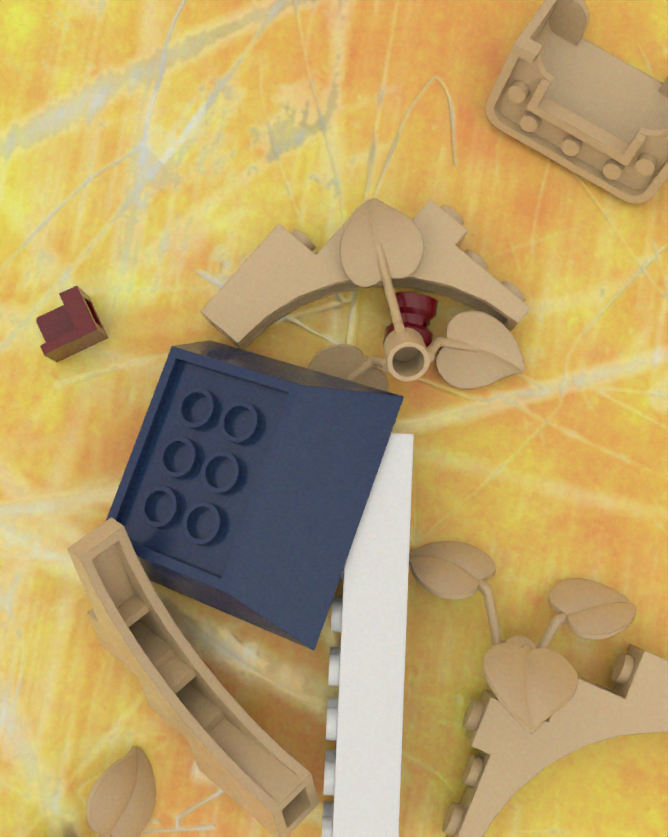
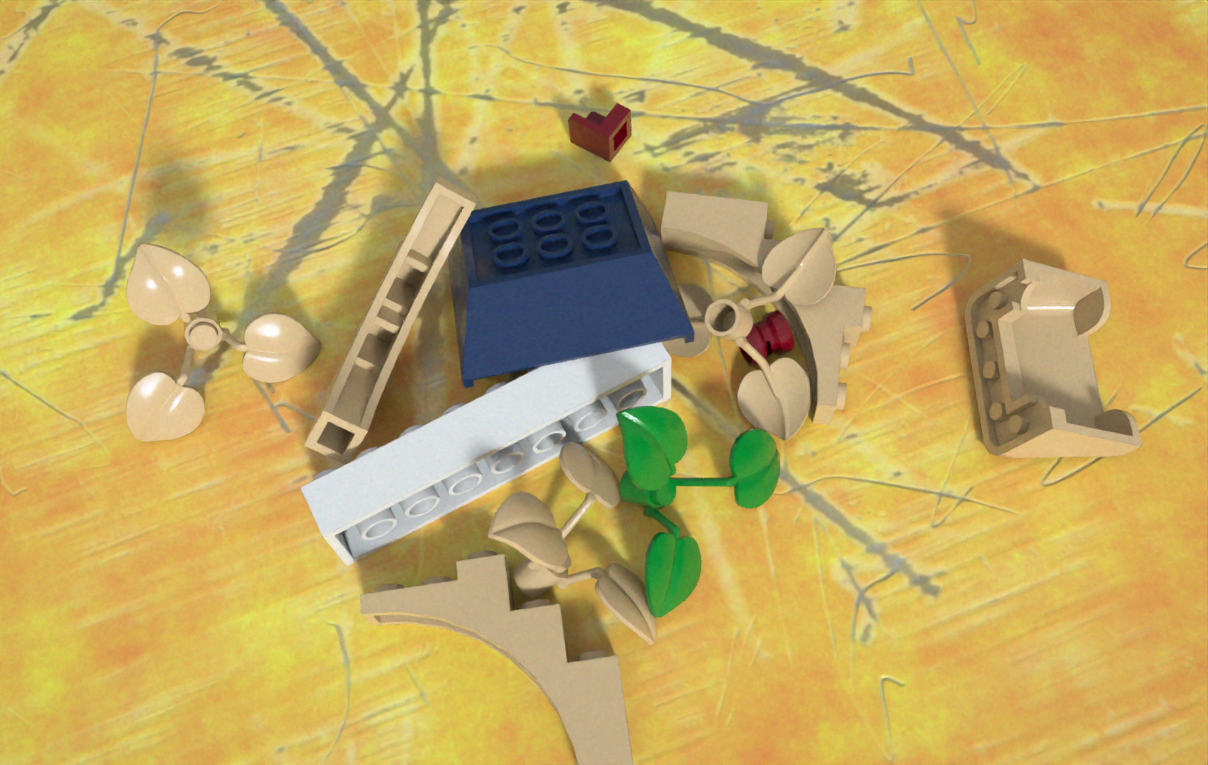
camera: 60 degrees right, 20 degrees down
none -> green plant [616,406,780,618]

